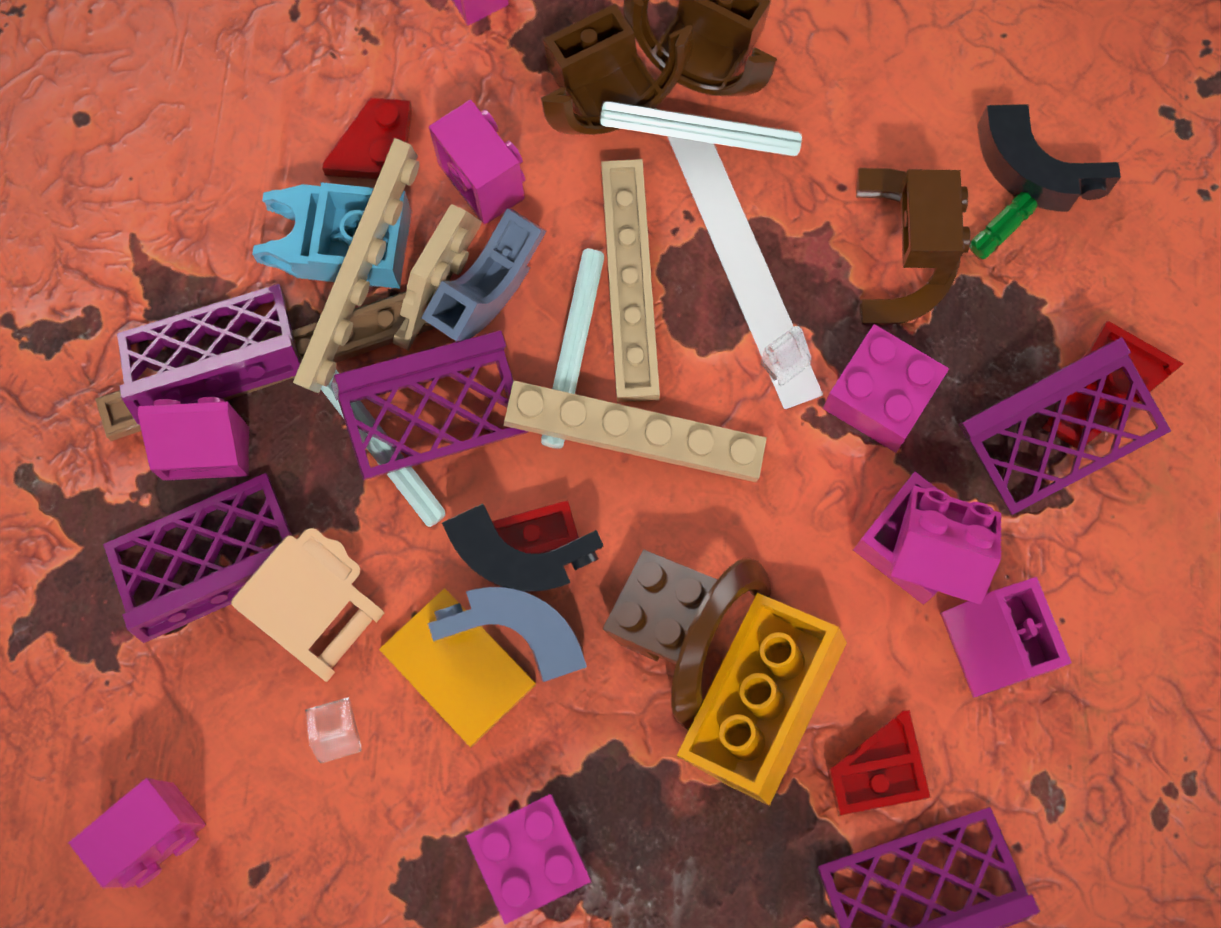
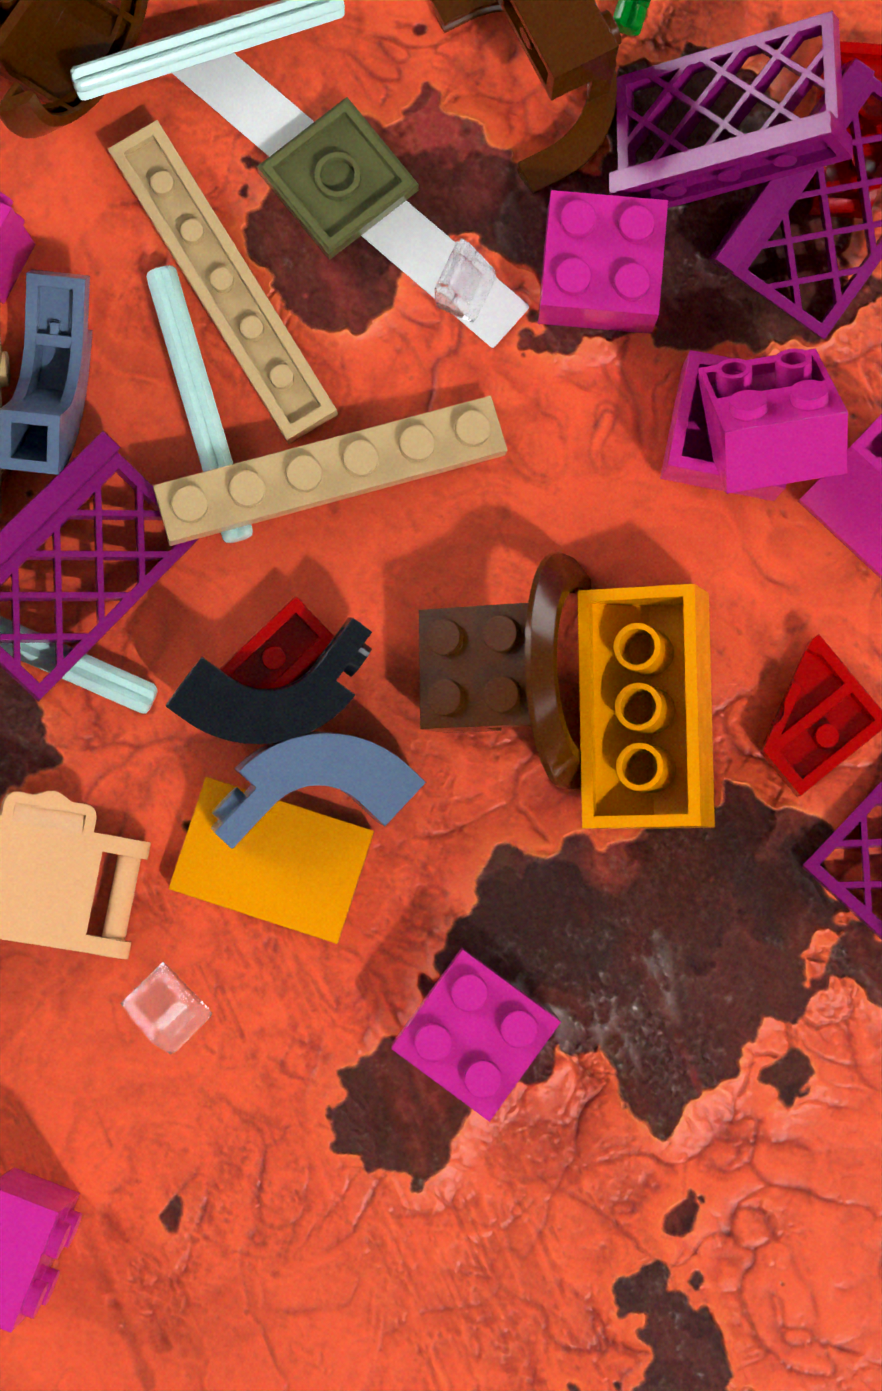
camera: 30 degrees left, 10 degrees up
none -> olive tile [257,97,419,260]
none -> magenta fence [609,11,853,208]

